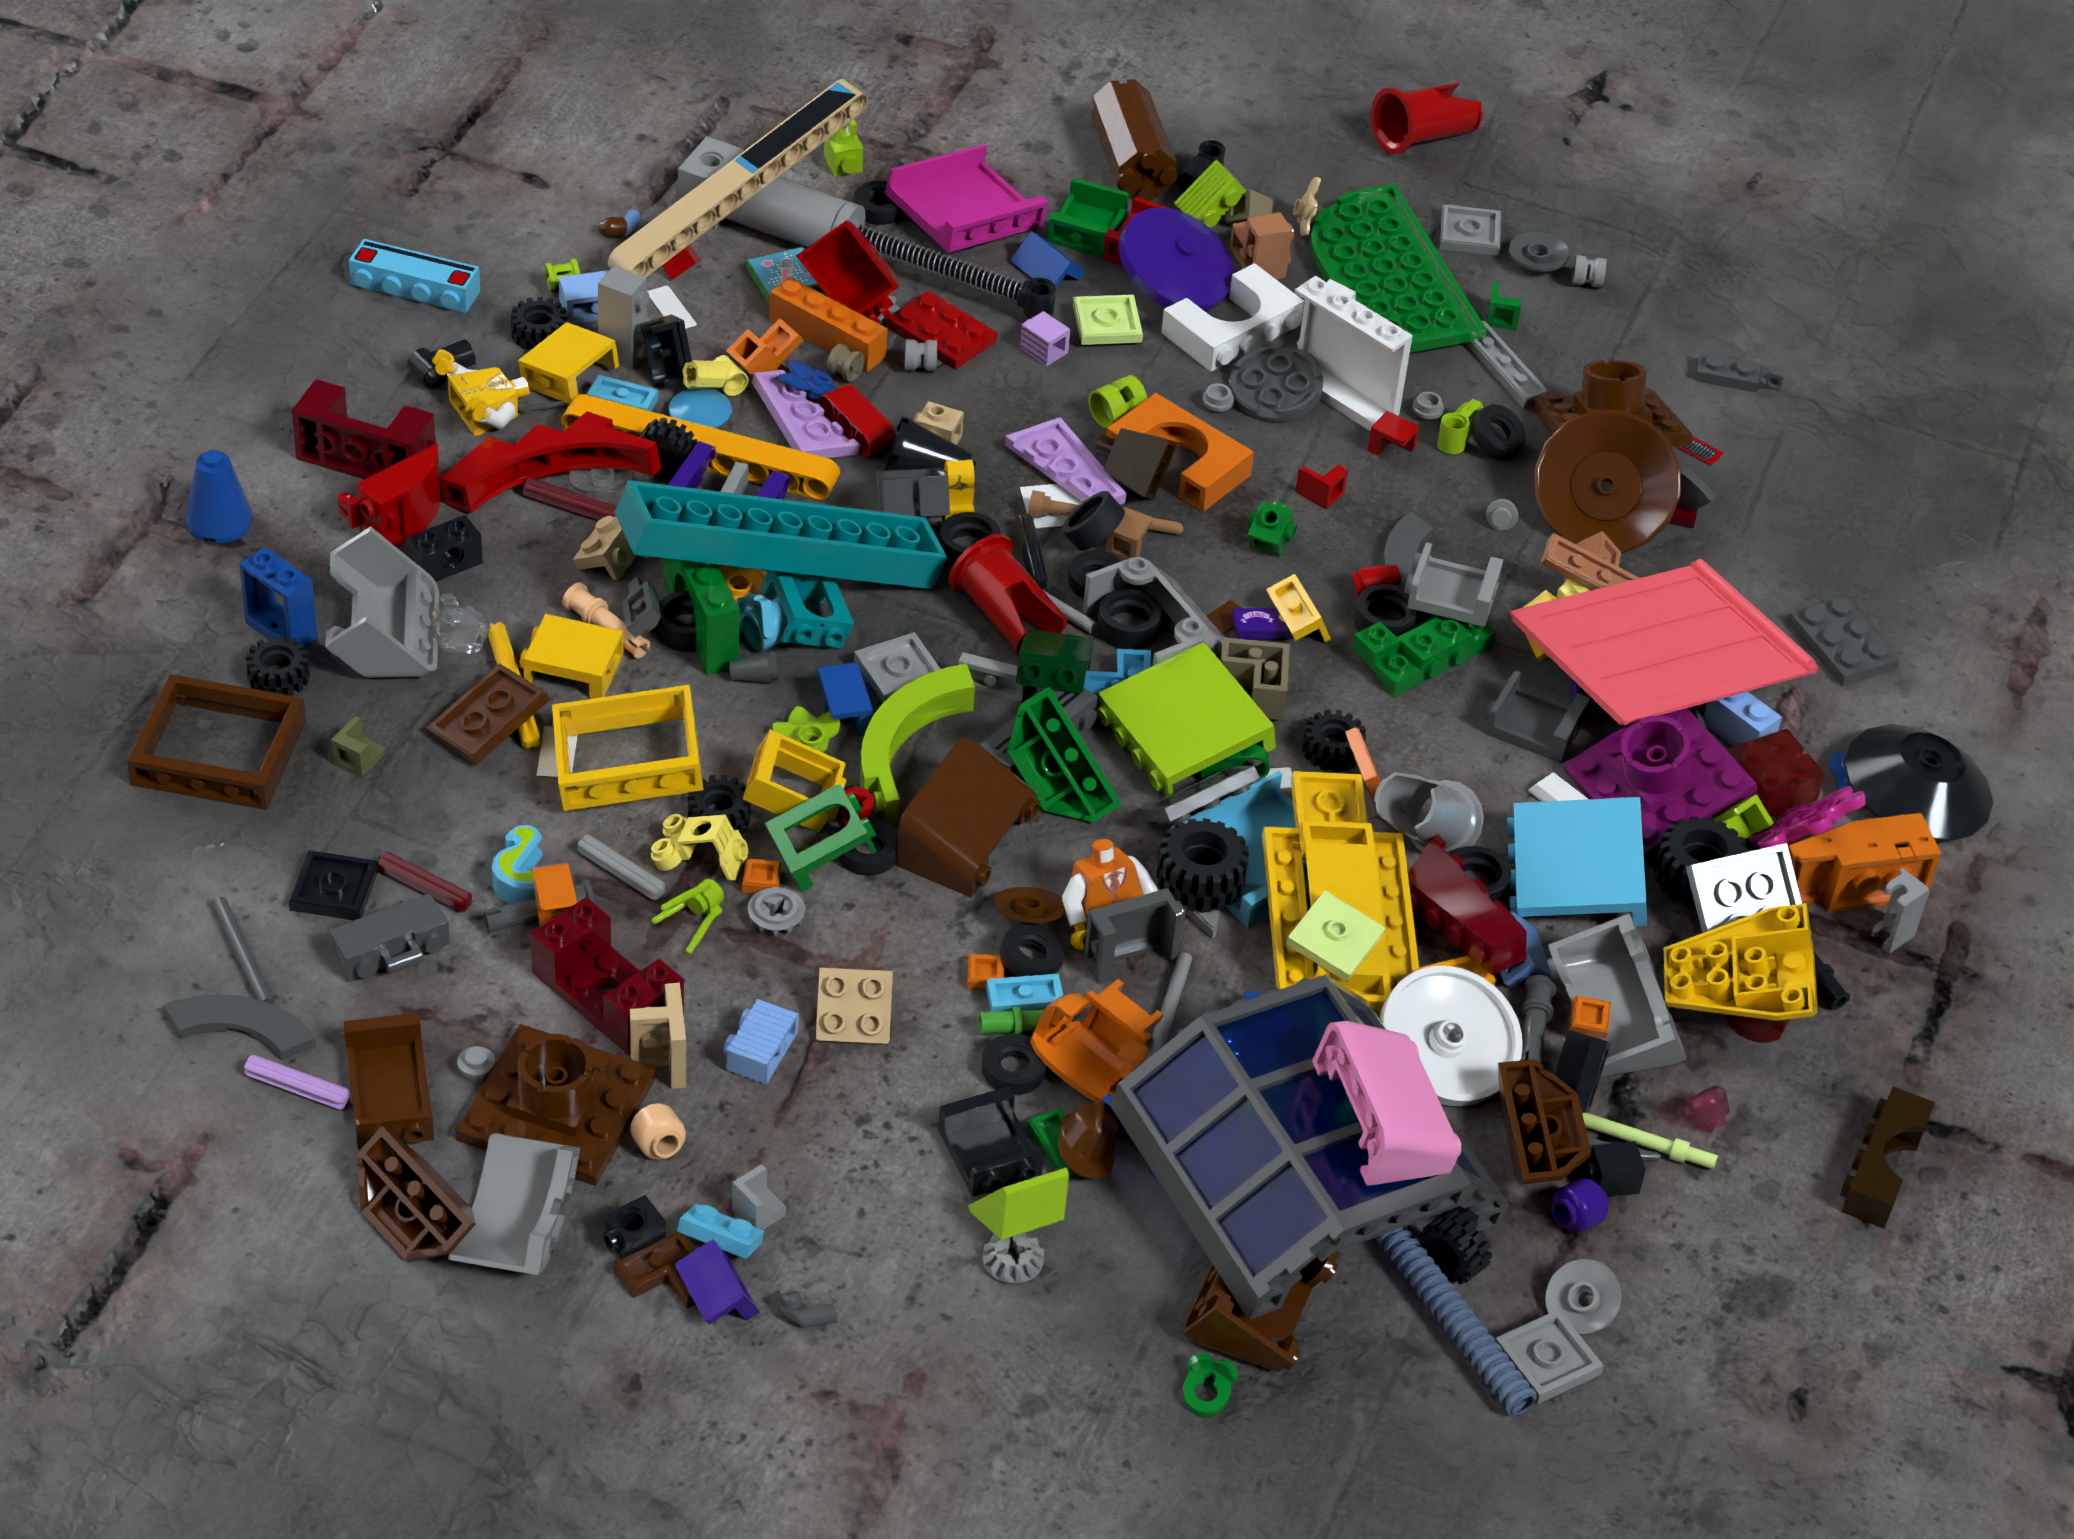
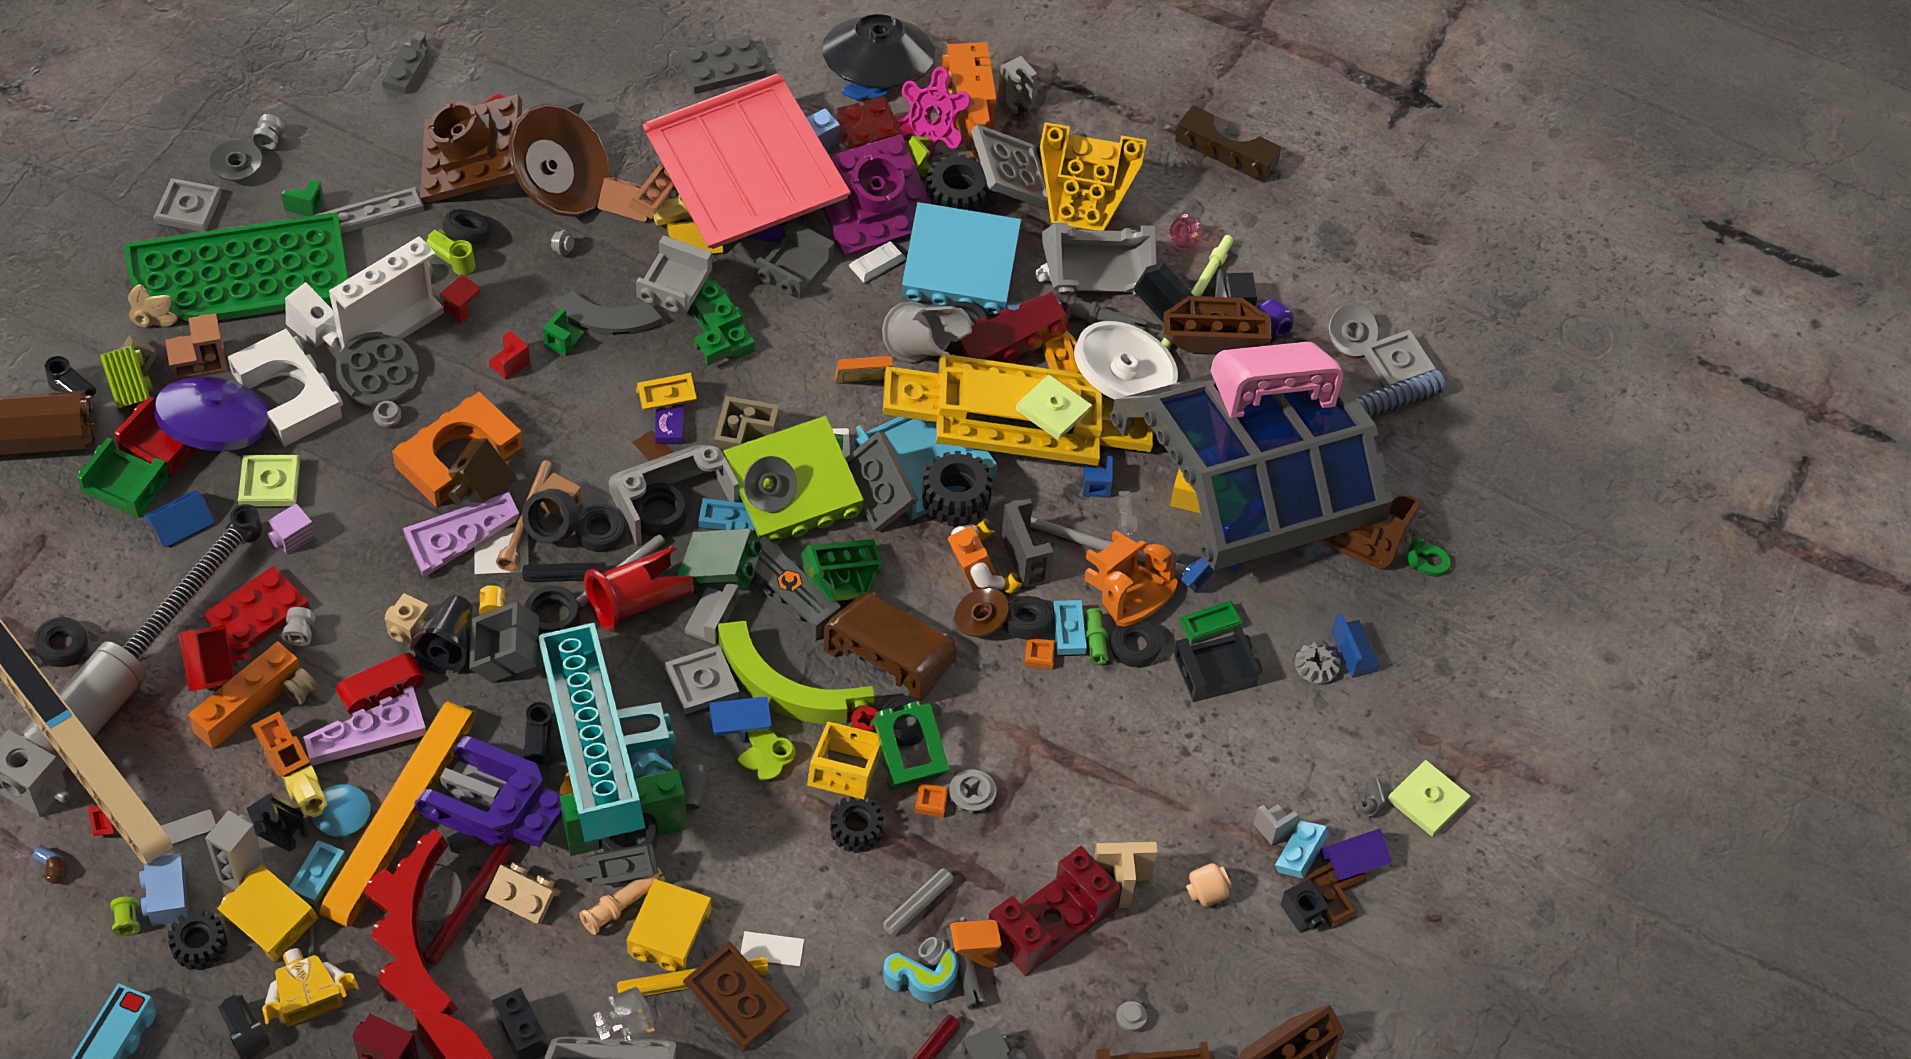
camera: 85 degrees left, 10 degrees up
light grey panel [448,1133,580,1275] -> none
reddish brown piece [456,1024,657,1186] -> none
yellow window [552,684,704,811] -> none
black tyre [640,418,698,480] -> none
light yellow piece [651,814,748,880] -> none
lime plant [651,879,724,954] -> none
light blue brick [723,999,799,1085] -> none
tile [746,246,824,304] -> none
blue plate [778,360,836,401] -> none
tan bracket [816,968,893,1045] -> none
dark pink panel [885,144,1049,253] -> none
lime slope [968,1167,1069,1240] -> none
reddish brown piece [1058,1099,1119,1179] -> none
lime wheel [1088,375,1147,429] -> none
green brick [1247,500,1297,557] -> none
black tyre [1302,709,1366,772] -> none
red cone [1351,564,1402,597] -> none
black tyre [1354,584,1419,637] -> none
red piece [1370,82,1483,154] -> none
orange tile [1569,995,1611,1039] -> none
none -> green panel [543,308,584,356]
none -> dark grey dish [744,456,797,512]
none -> blue panel [1331,614,1380,678]
none -> yellowish green plate [1388,760,1470,837]

